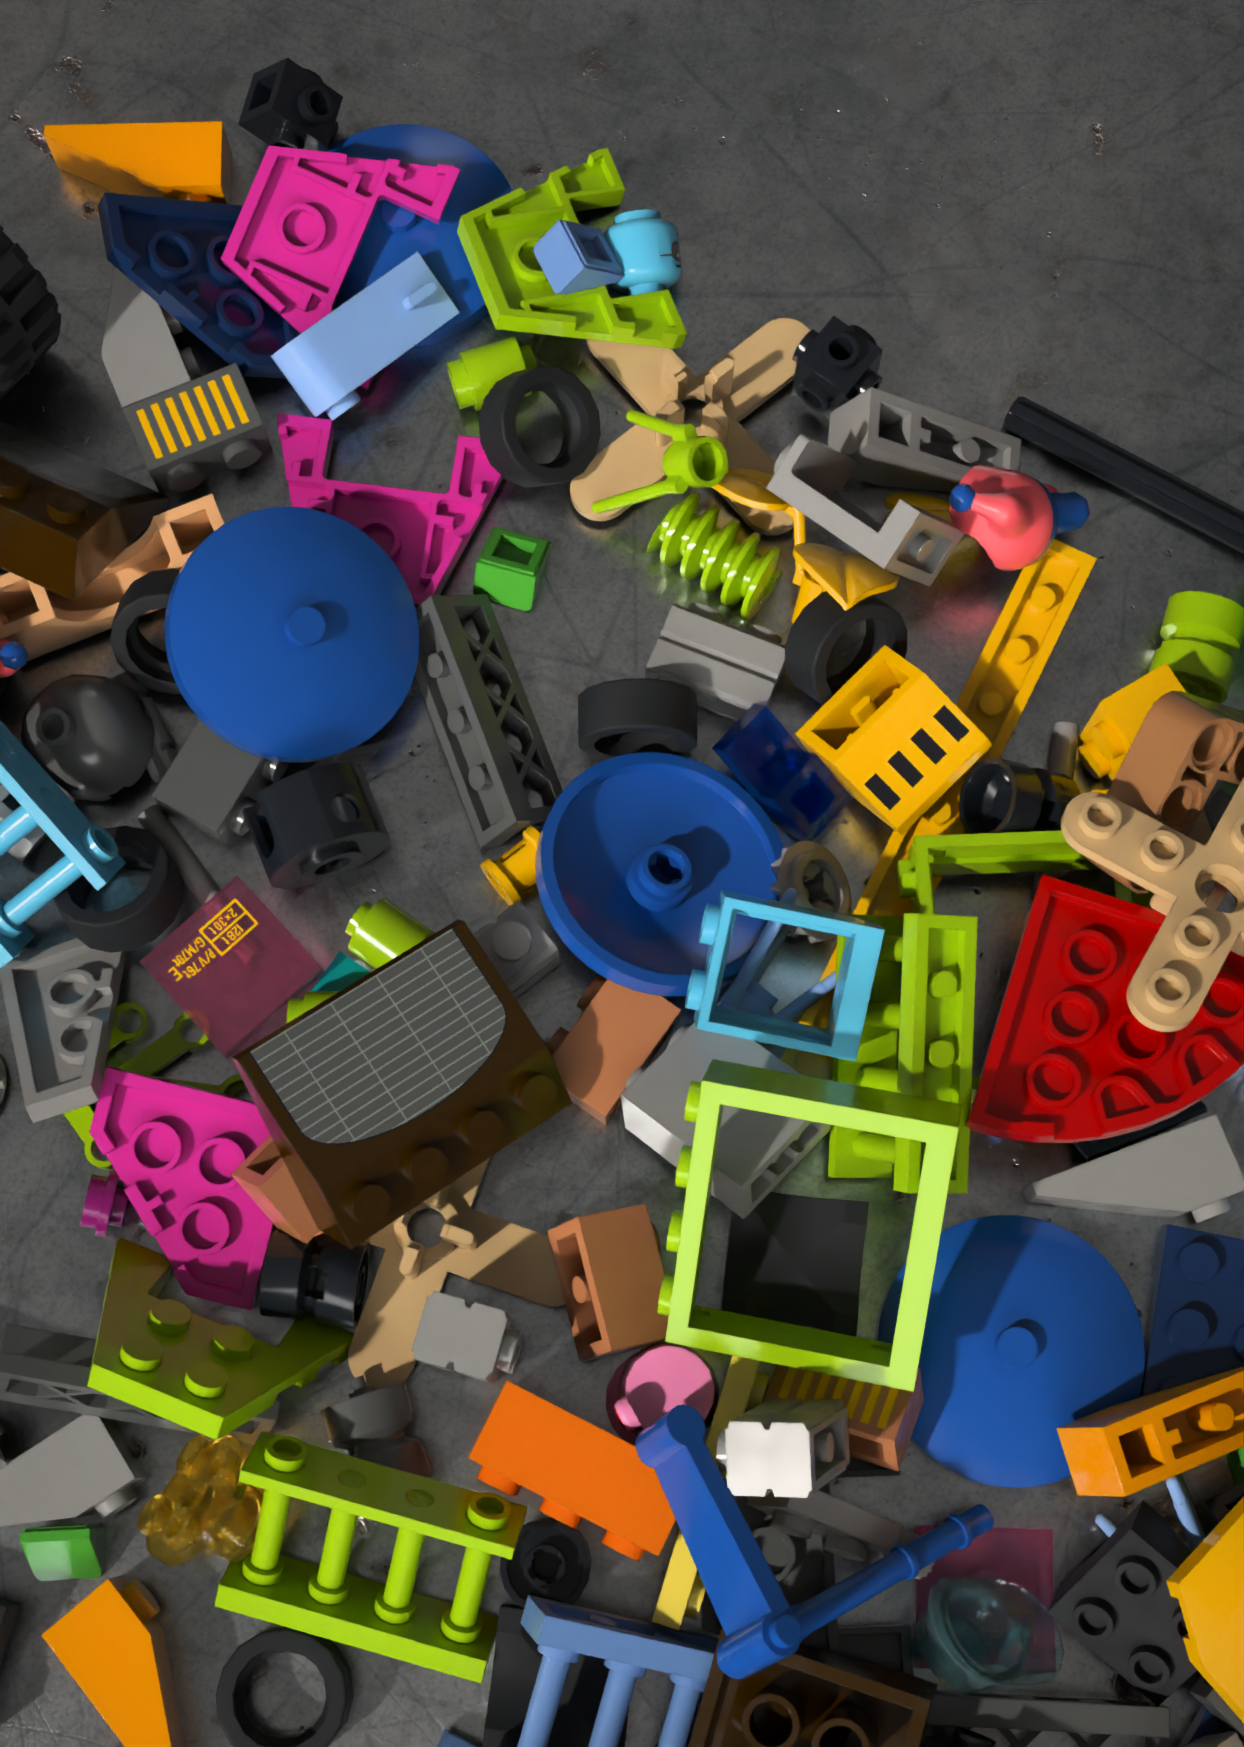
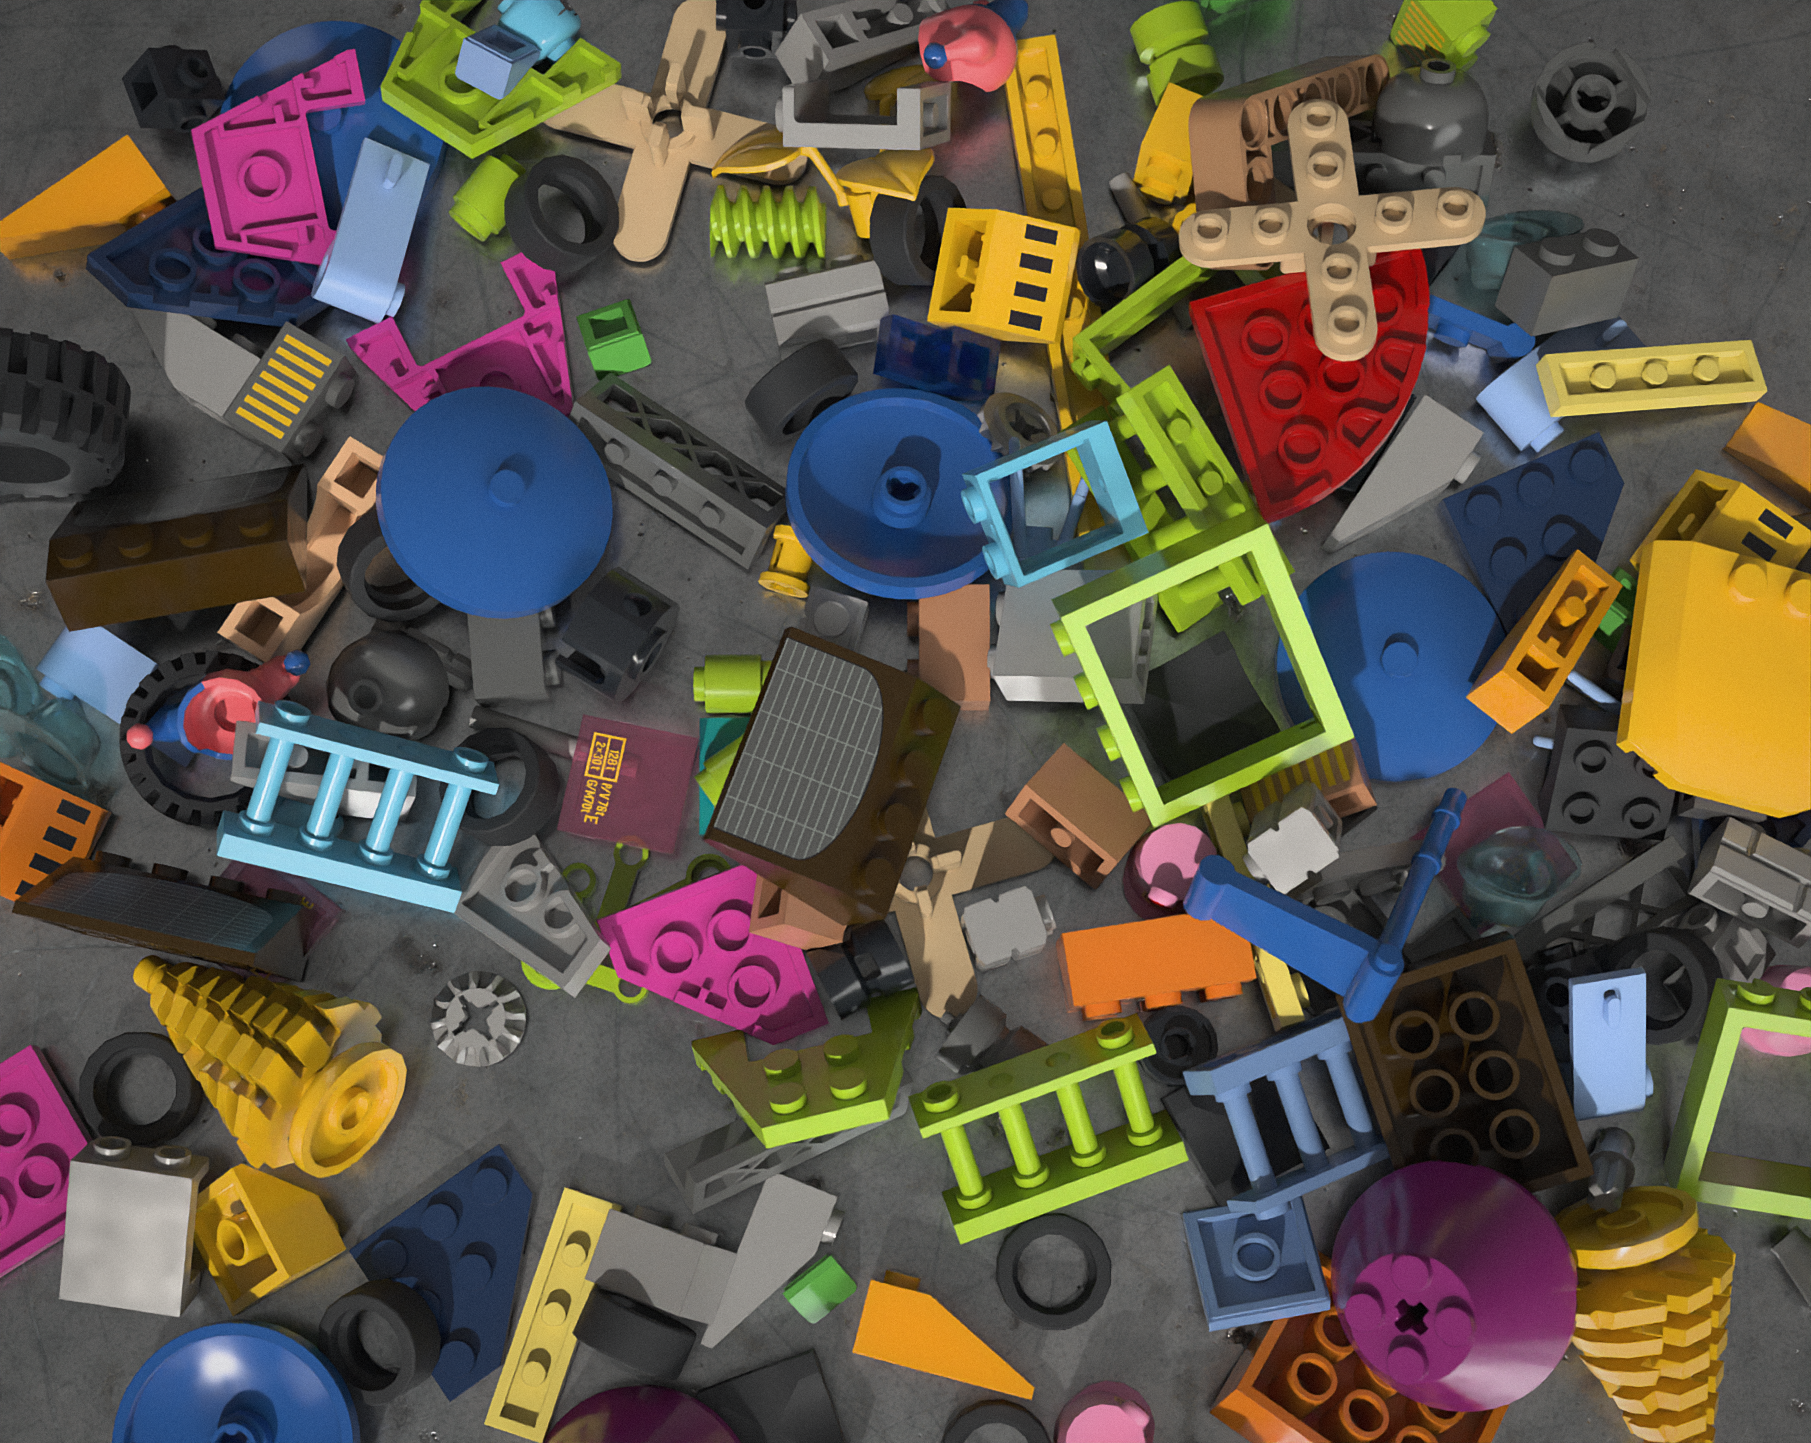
camera: 35 degrees left, 5 degrees up
magenta plate [80,1171,128,1238] -> none
clear yellow plate [137,1435,264,1566] -> none
lime plant [591,410,729,513] -> none

